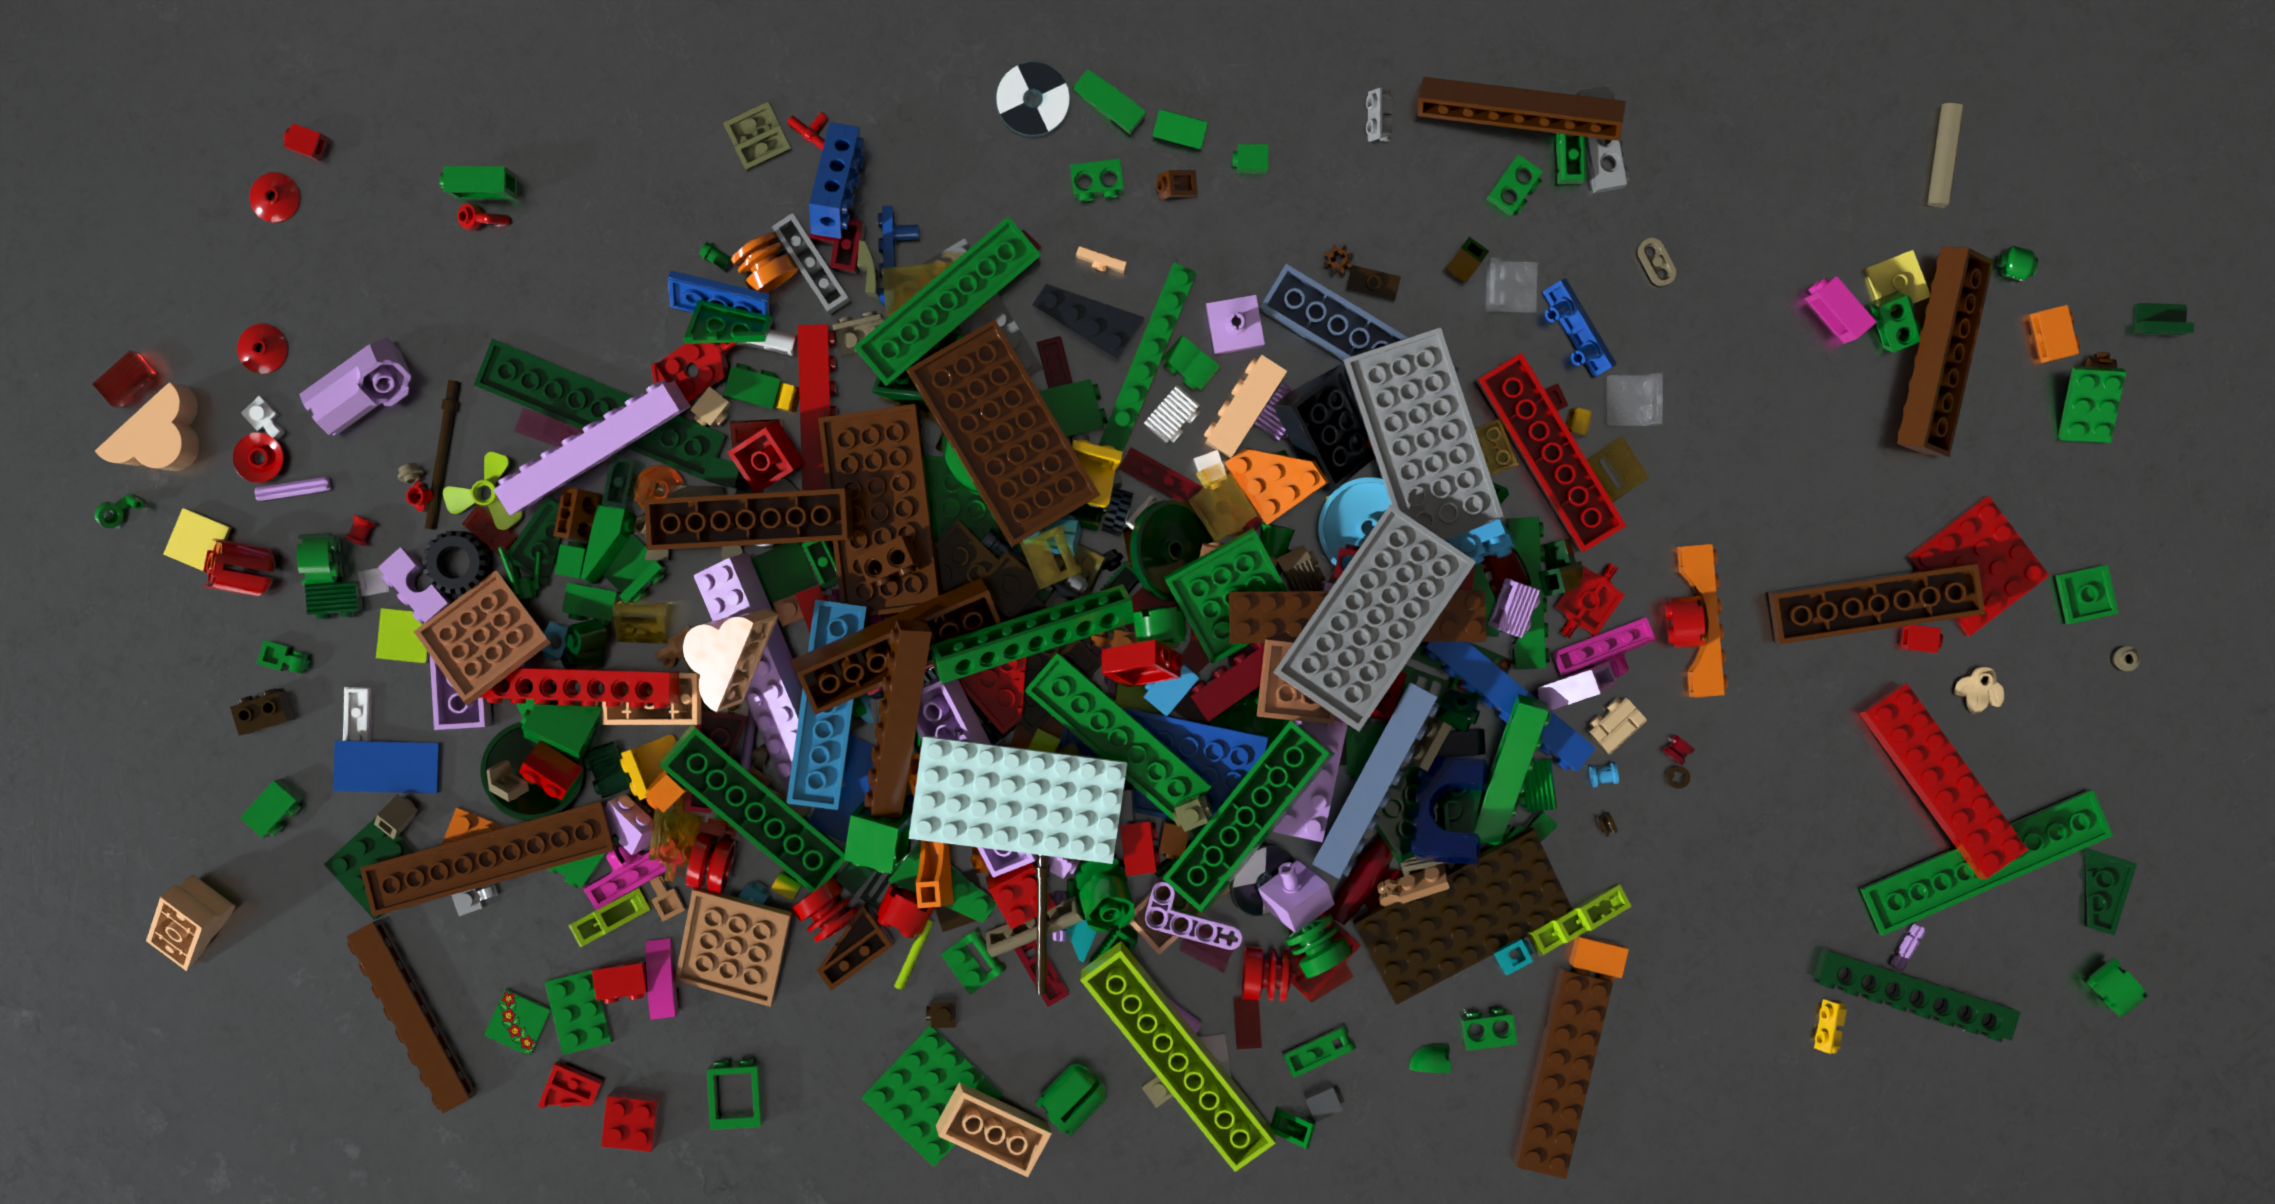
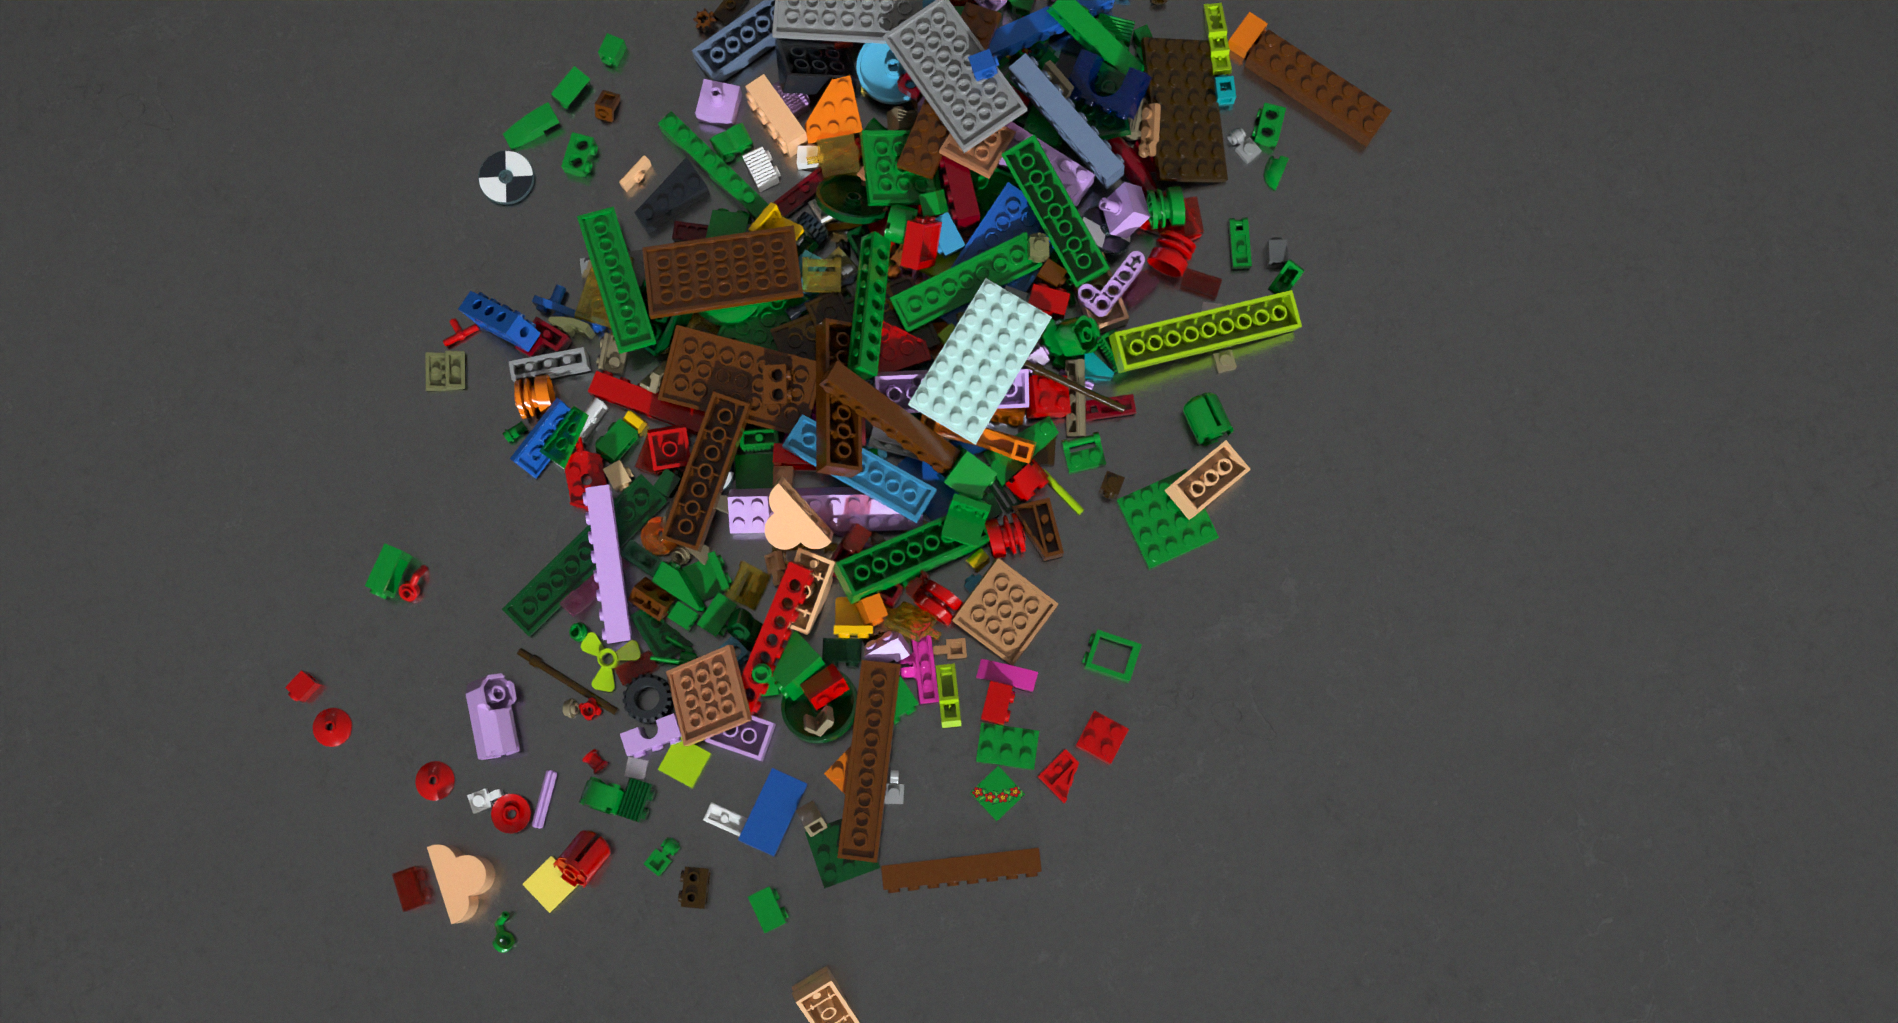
camera: 65 degrees left, 10 degrees down
none -> green plate [569,622,587,642]
none -> dark tan bracket [640,360,667,394]
none -> green plate [752,663,772,684]
none -> clear red brick [840,523,872,554]
none -> green brick [919,187,948,217]
none -> green bracket [941,493,991,547]
none -> blue brick [968,49,999,81]
none -> light grey plate [1227,127,1262,164]

